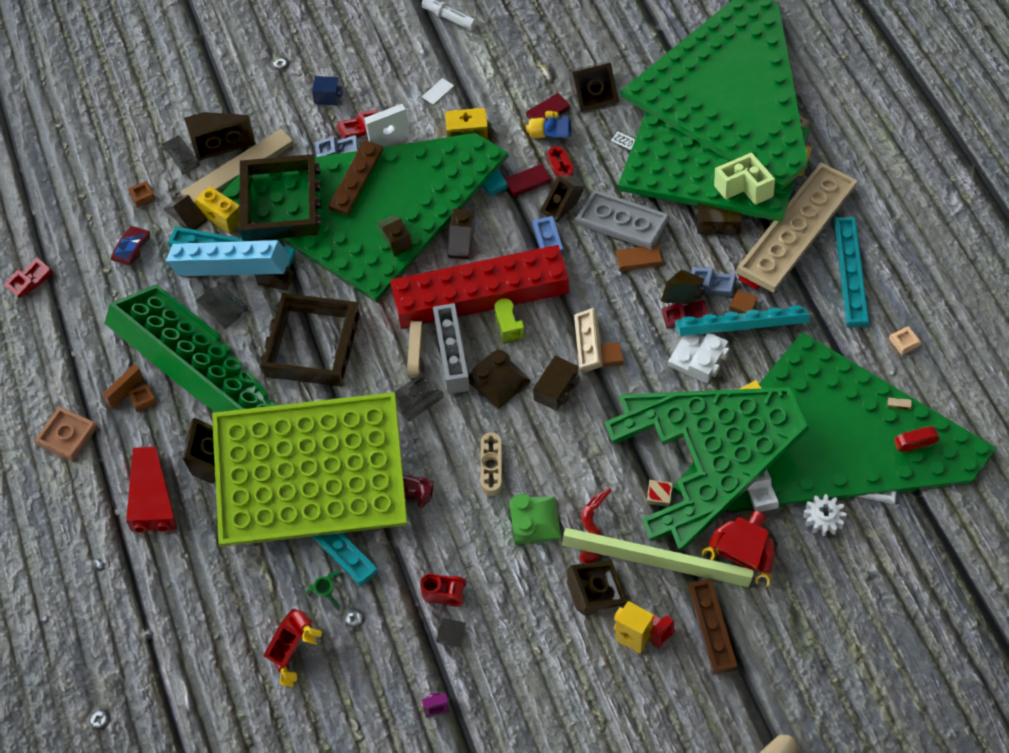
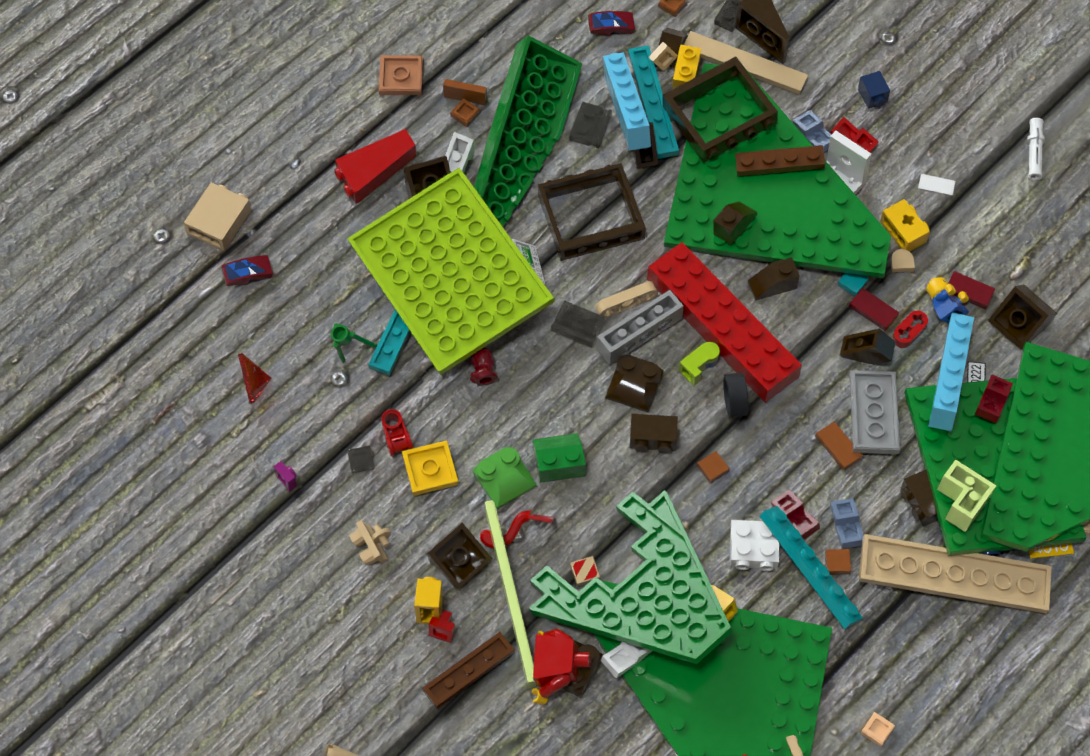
camera: 60 degrees right, 5 degrees up
red torso [263,609,322,687] -> none
tan beam [481,433,502,496] -> none
medium blue plate [532,216,563,254] -> none
tan tile [574,308,603,373] -> none
dark brown slope [661,269,705,305] -> none
white gear [803,494,847,536] -> none
teal tile [833,217,869,328] -> none
none -> tan brick [184,182,251,251]
none -> slope [221,255,273,286]
none -> clear red slope [238,353,271,404]
none -> tan hips [349,520,391,565]
none -> yellow plate [402,440,459,496]
none -> white slope [446,132,475,173]
none -> green slope [532,433,586,483]
none -> tan plate [649,42,678,72]
none -> black tyre [723,372,749,417]
none -> tan tile [890,249,915,273]
none -> medium azure brick [928,313,974,431]
none -> dark red slope [975,374,1013,423]

